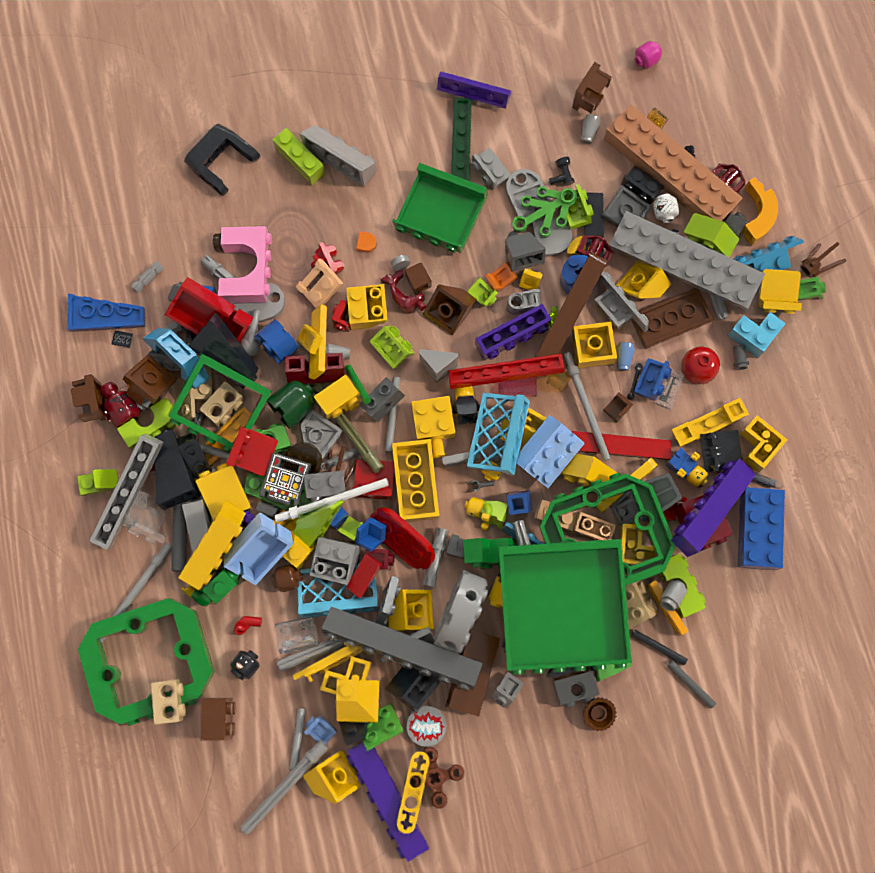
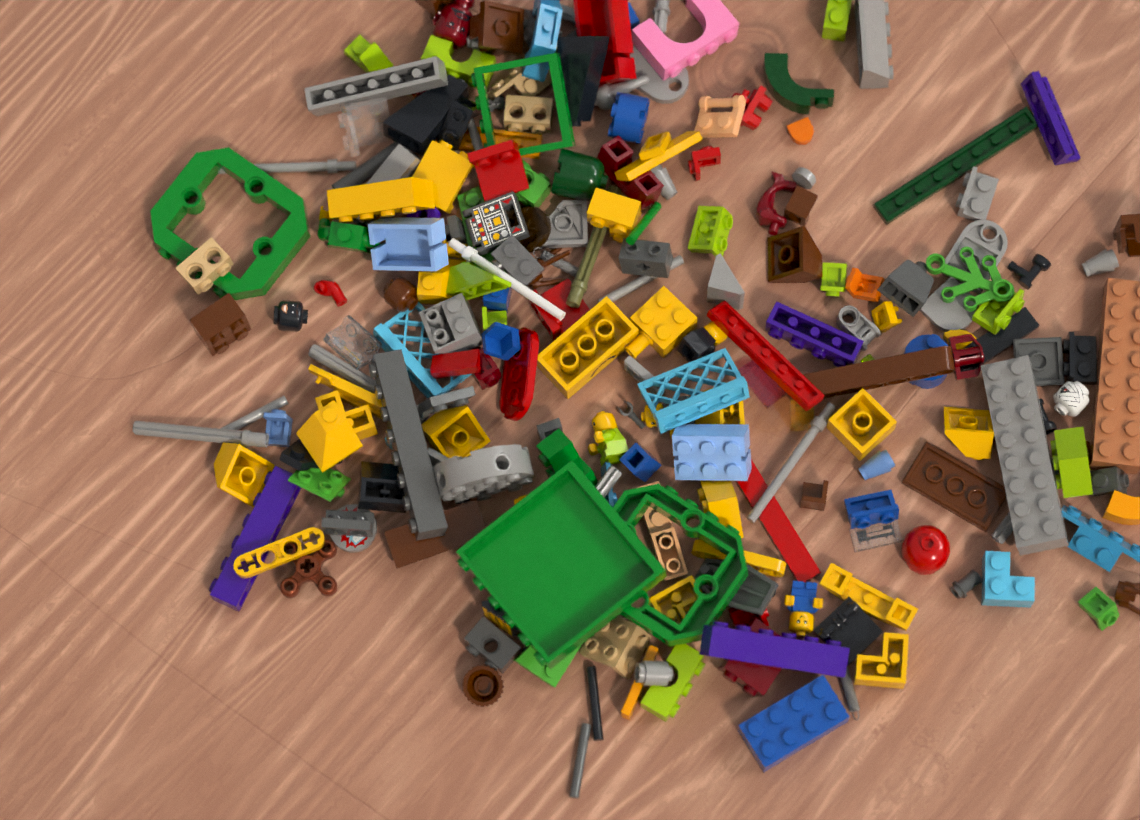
camera: 60 degrees right, 5 degrees down
yellow slope [347,284,388,330] -> none
green panel [392,162,488,254] -> none
light grey pin [423,527,449,587] -> none
light grey bracket [491,672,524,708] -> none
light grey bracket [595,271,649,332] -> none
black hinge [627,363,643,400] -> none
yellow bracket [758,269,802,314] -> none
none -> dark grey bracket [321,510,375,537]
none -> dark green arch [764,53,834,115]

